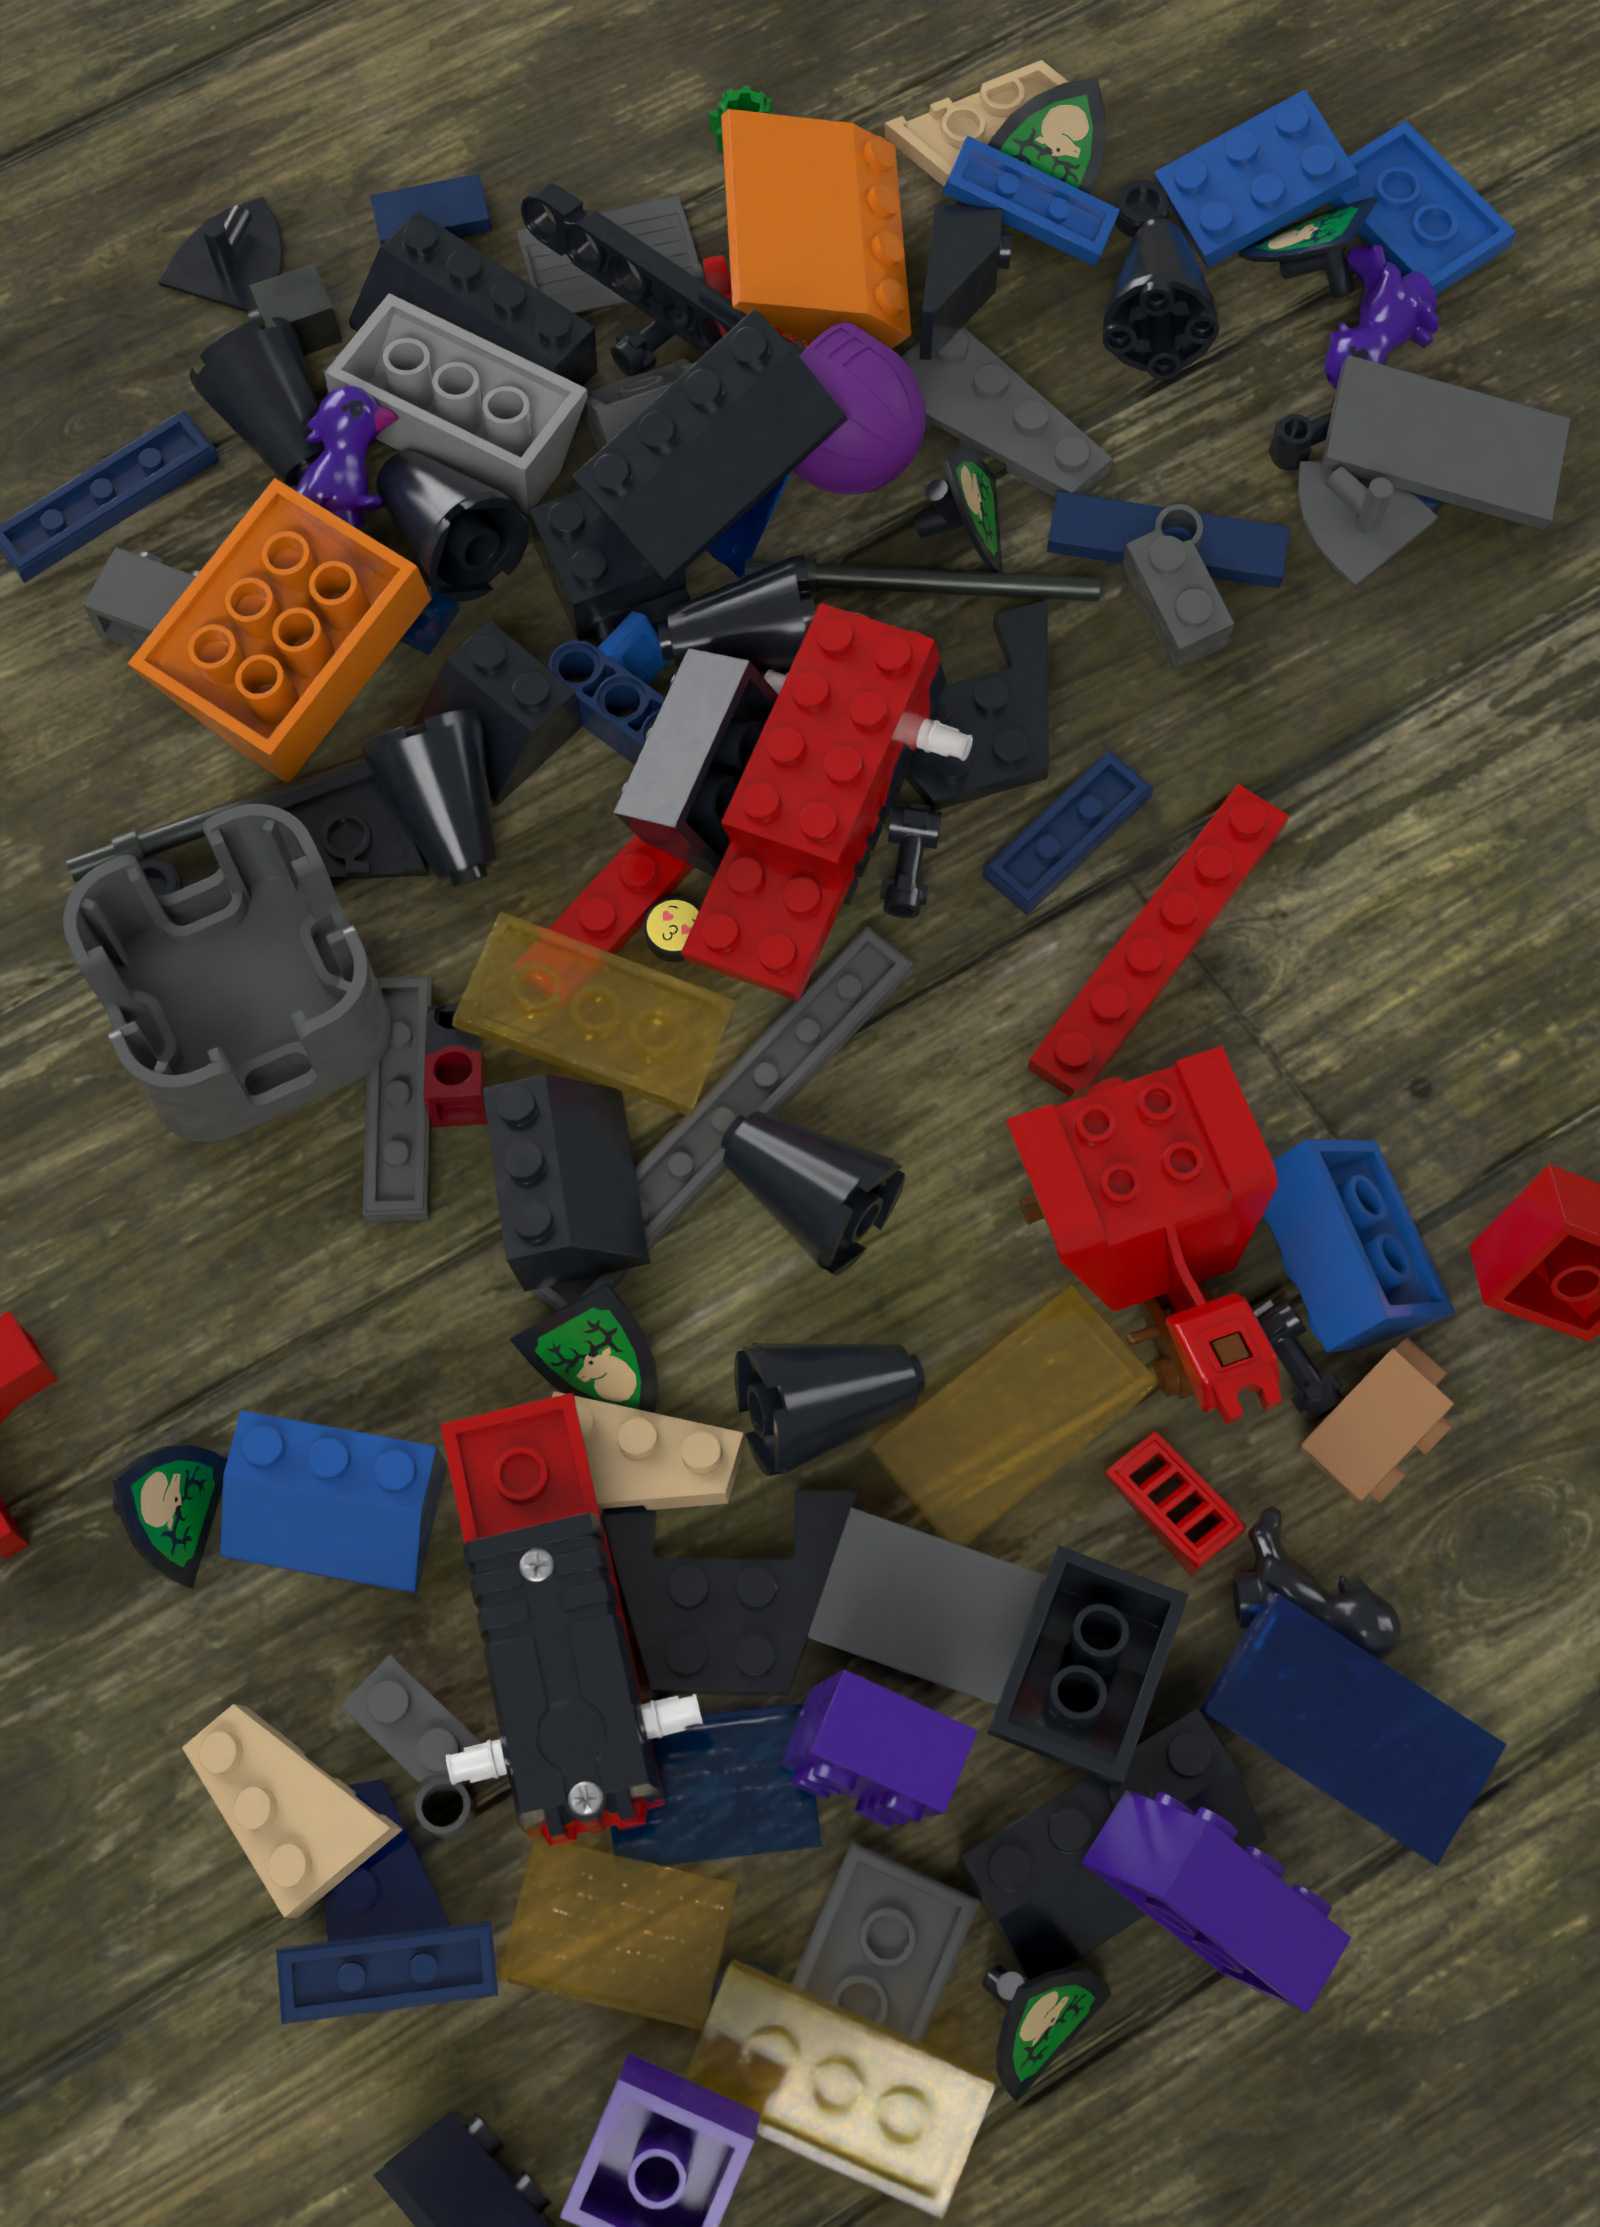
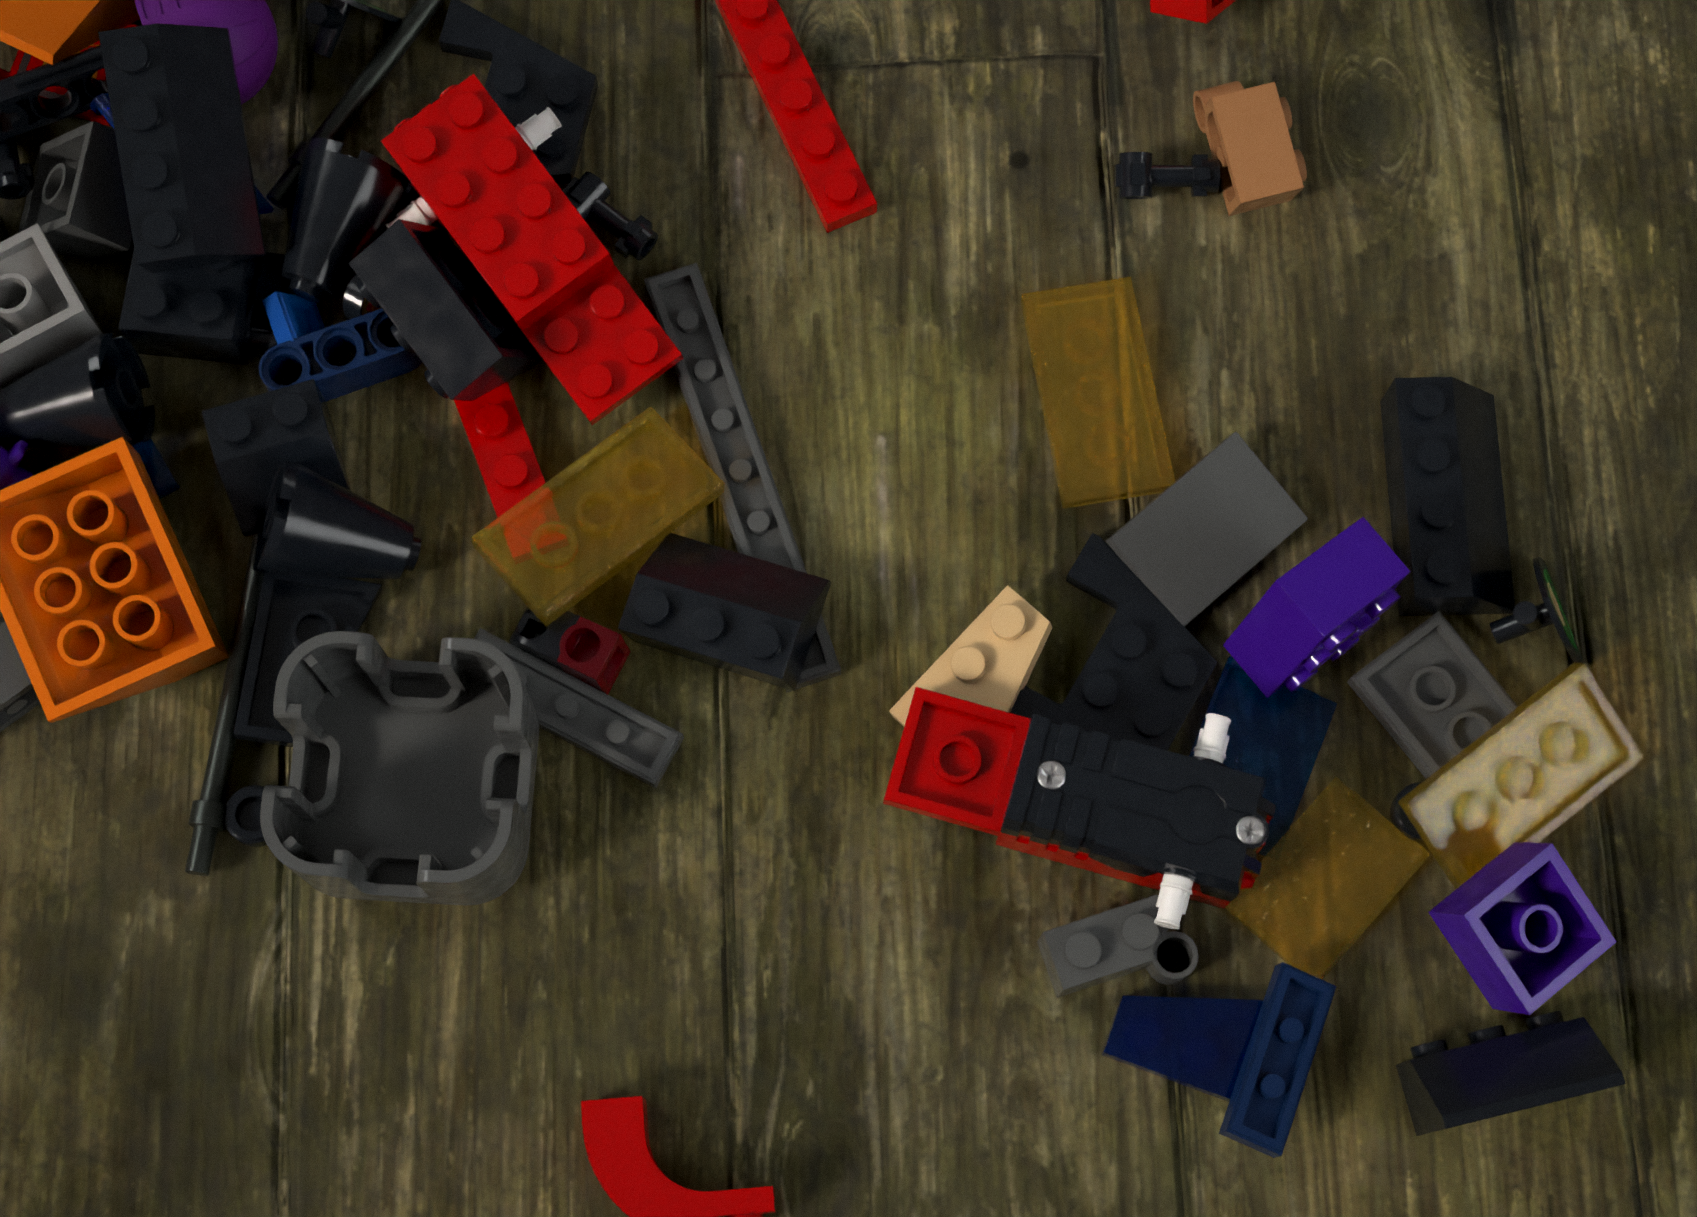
camera: 65 degrees left, 5 degrees up
shield [110,1444,228,1589] -> none
tan wing [182,1704,403,1918] -> none
blue slope [220,1410,447,1594] -> none
shield [510,1282,659,1413] -> none
light yellow tile [644,897,700,962] -> none
black cone [721,1111,905,1276] -> none
black cone [734,1343,925,1476] -> none
dark blue tile [983,750,1154,916] -> none
black slope [987,1545,1189,1787] -> none
red piece [1006,1046,1282,1425] -> none
dark purple brick [1081,1790,1352,2014] -> none
red slope [1104,1431,1247,1577] -> none
clear blue tile [1199,1592,1507,1865] -> none
black animal [1233,1506,1401,1685] -> none
blue slope [1262,1139,1456,1352] -> none

